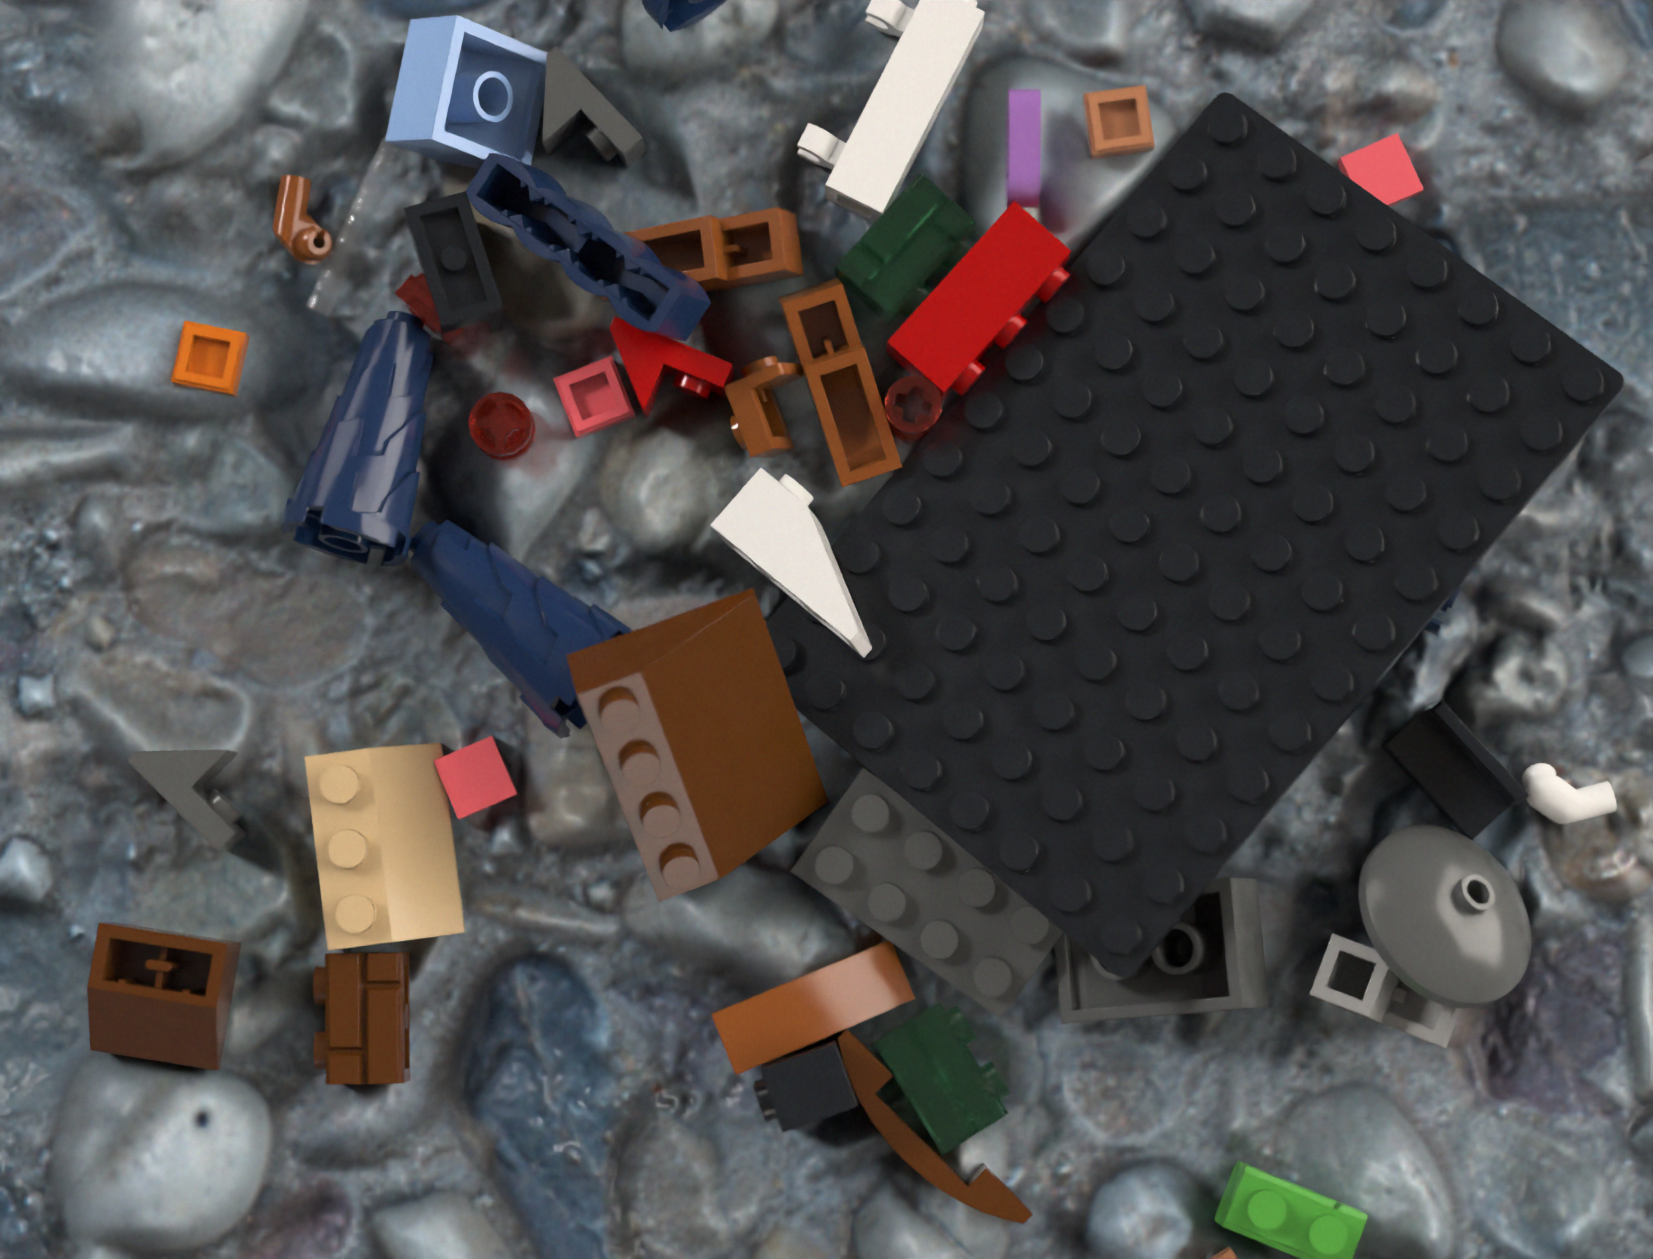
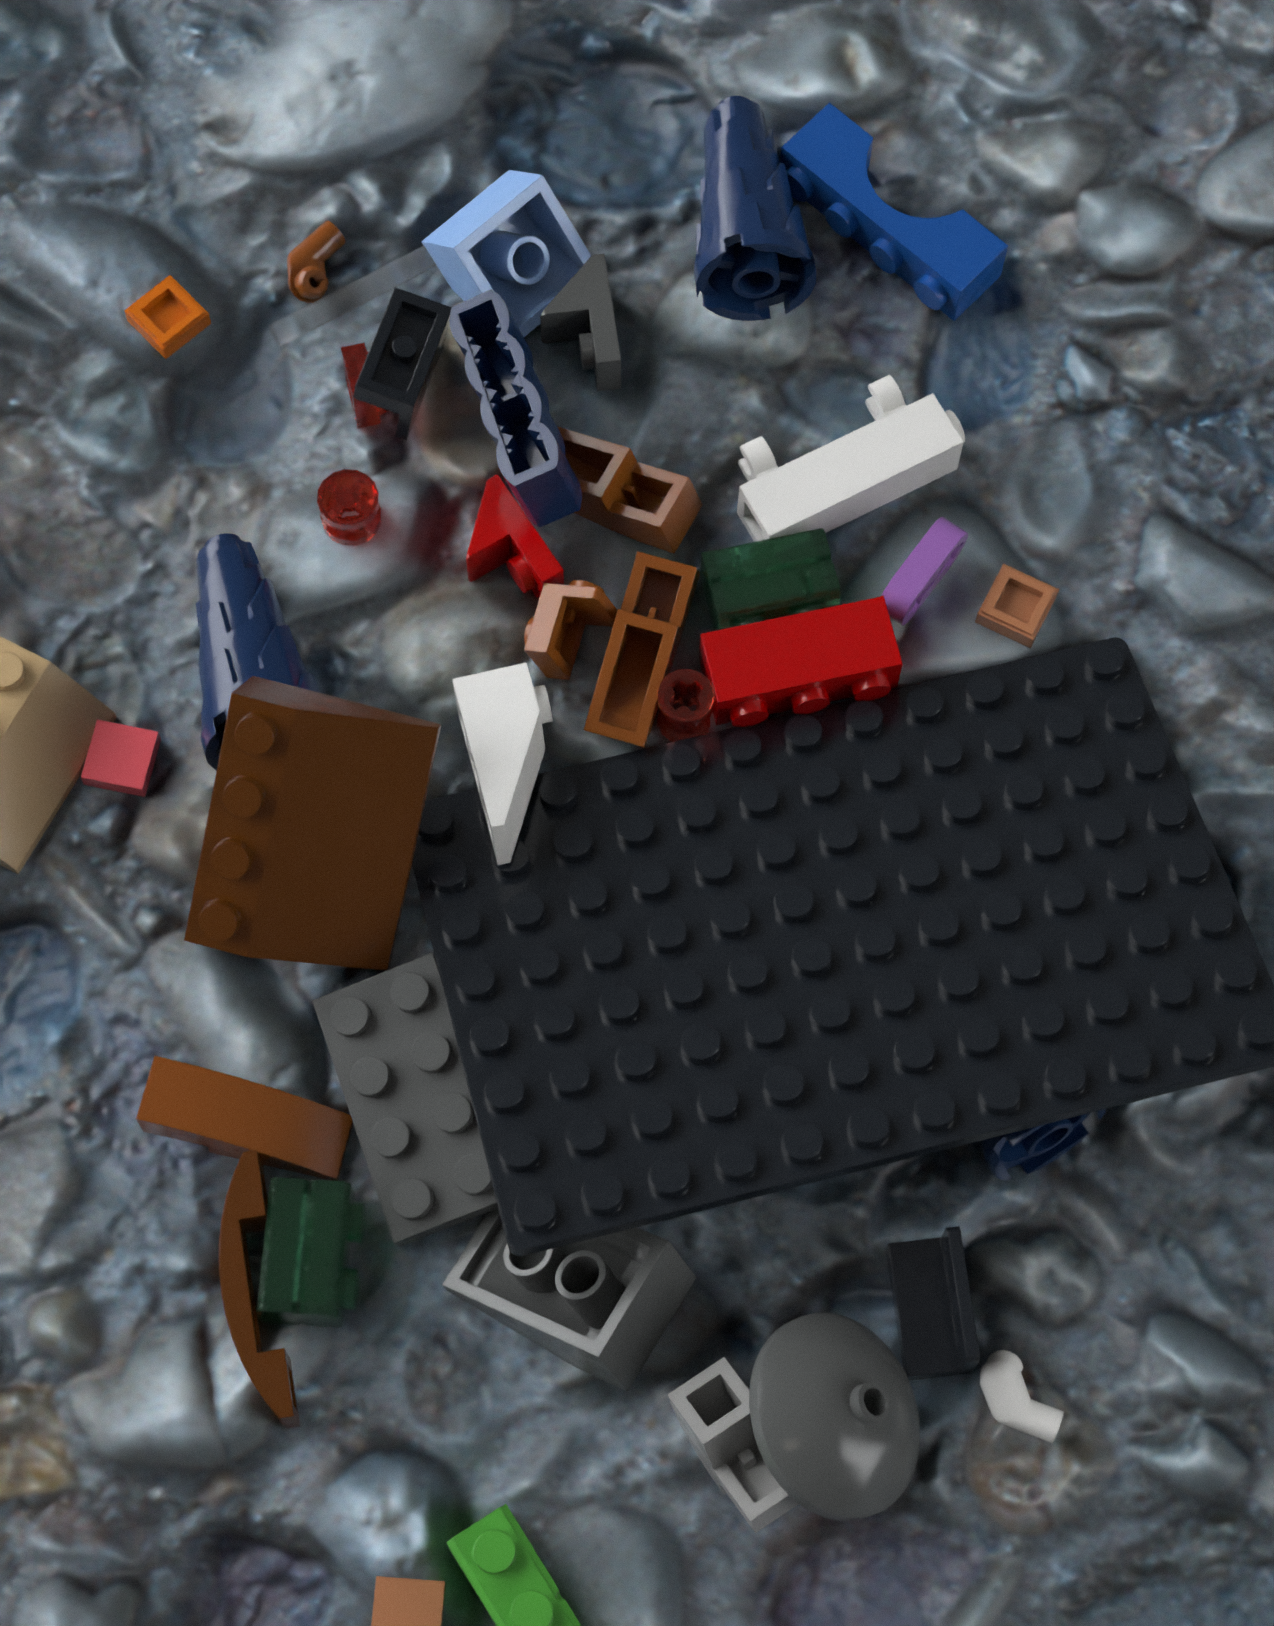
camera: 35 degrees right, 15 degrees down
dark blue cone [280,311,434,566] -> none
coral tile [553,356,636,440] -> none
black brick [753,1038,858,1133] -> none
coral tile [1337,133,1424,207] -> none

